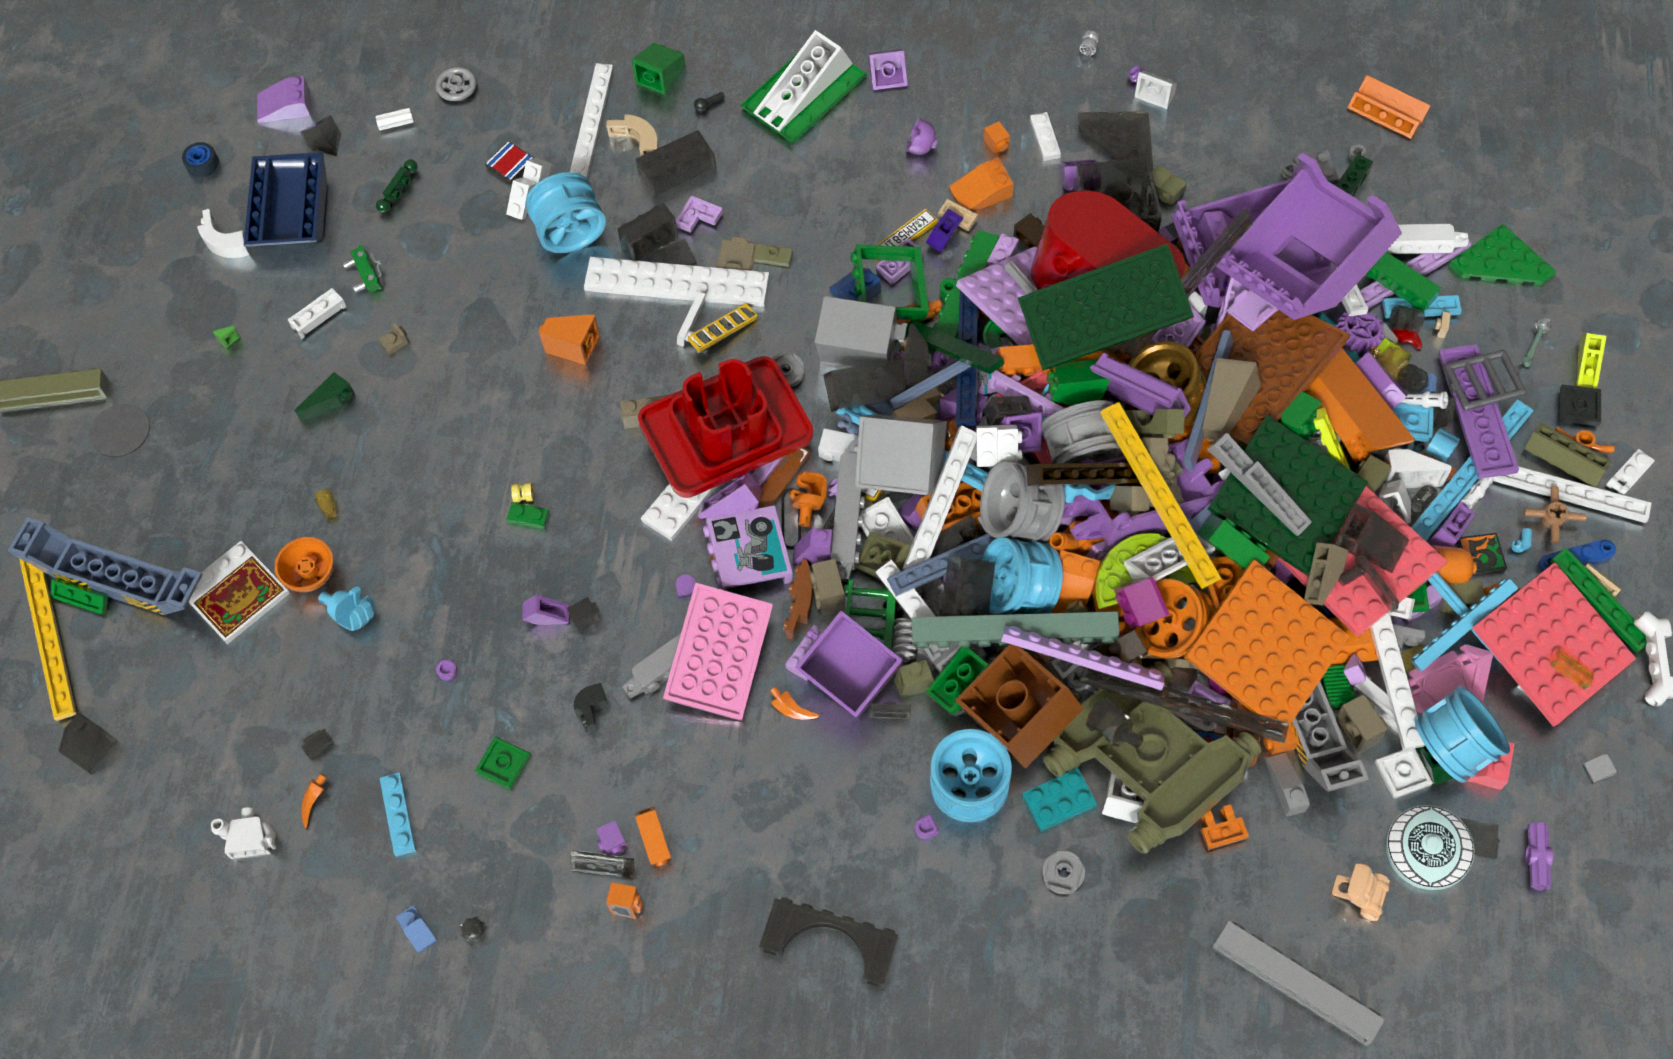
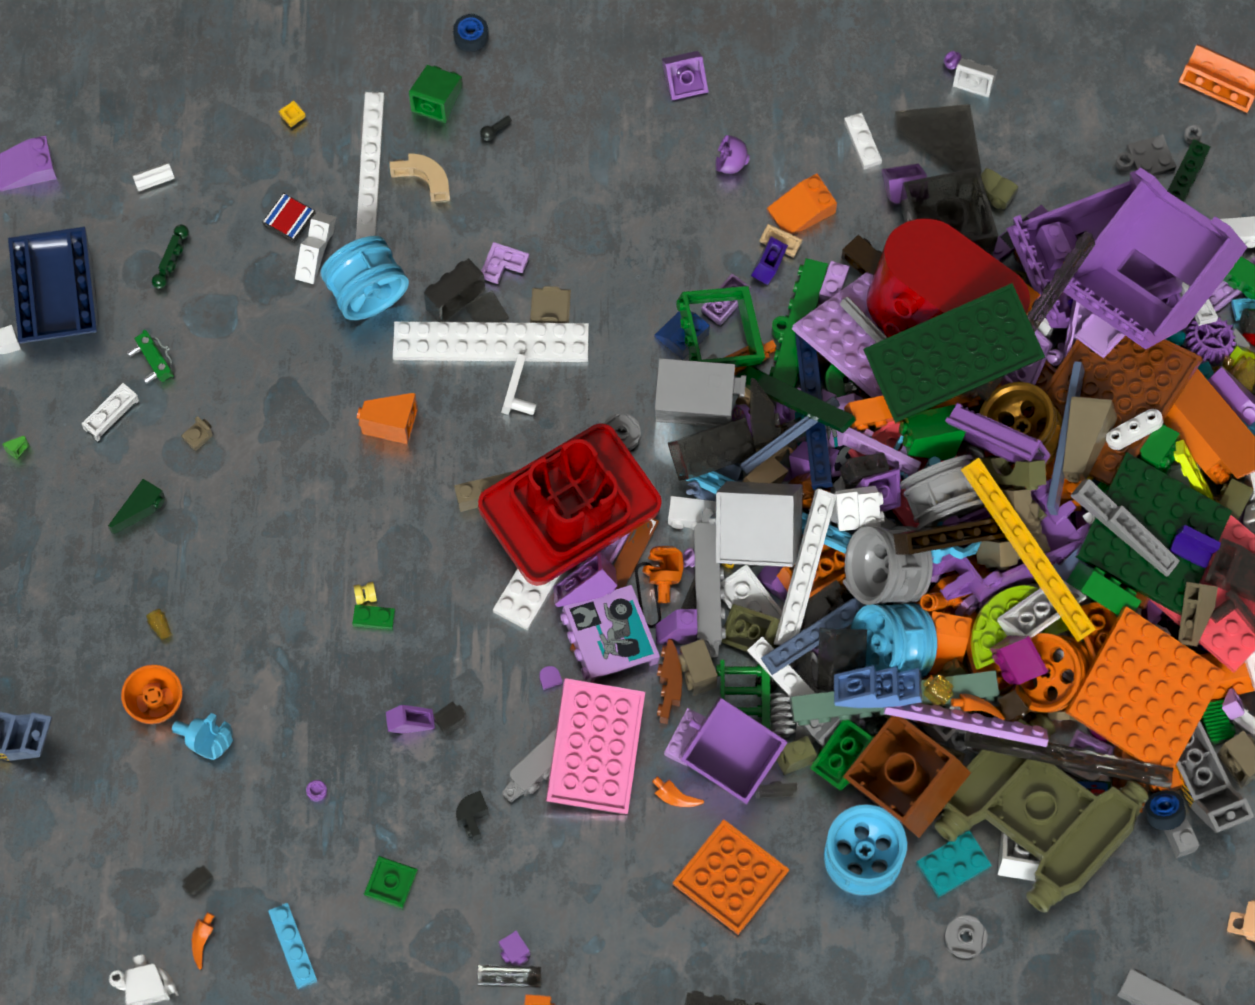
camera: 10 degrees left, 5 degrees up
plate [189,541,290,644] -> none
clear smoke slope [300,115,340,156] -> none
light grey plate [436,67,477,101] -> none
clear smoke brick [635,130,716,196] -> none
orange slope [635,806,671,867] -> none
tile [688,303,758,353] -> none
piece [740,30,867,144] -> none
olive plate [753,244,793,267] -> none
tile [877,209,938,261] -> none
medium lavender tile [915,814,939,839] -> none
orange brick [983,121,1010,154] -> none
light grey wheel [1079,31,1100,56] -> none
clear smoke piece [1085,697,1144,749] -> none
orange plate [1201,804,1249,850] -> none
none -> yellow plate [279,101,306,127]
none -> wheel [453,14,489,51]
none -> orange plate [672,819,790,935]
none -> medium blue slope [834,665,922,708]
none -> clear yellow head [923,675,954,705]
none -> orange bar [951,694,1005,720]
none -> lavender hinge [1047,349,1064,367]
none -> white plate [1106,409,1163,450]
none -> black wheel [1145,790,1186,831]
none -> dark purple panel [1170,525,1221,568]

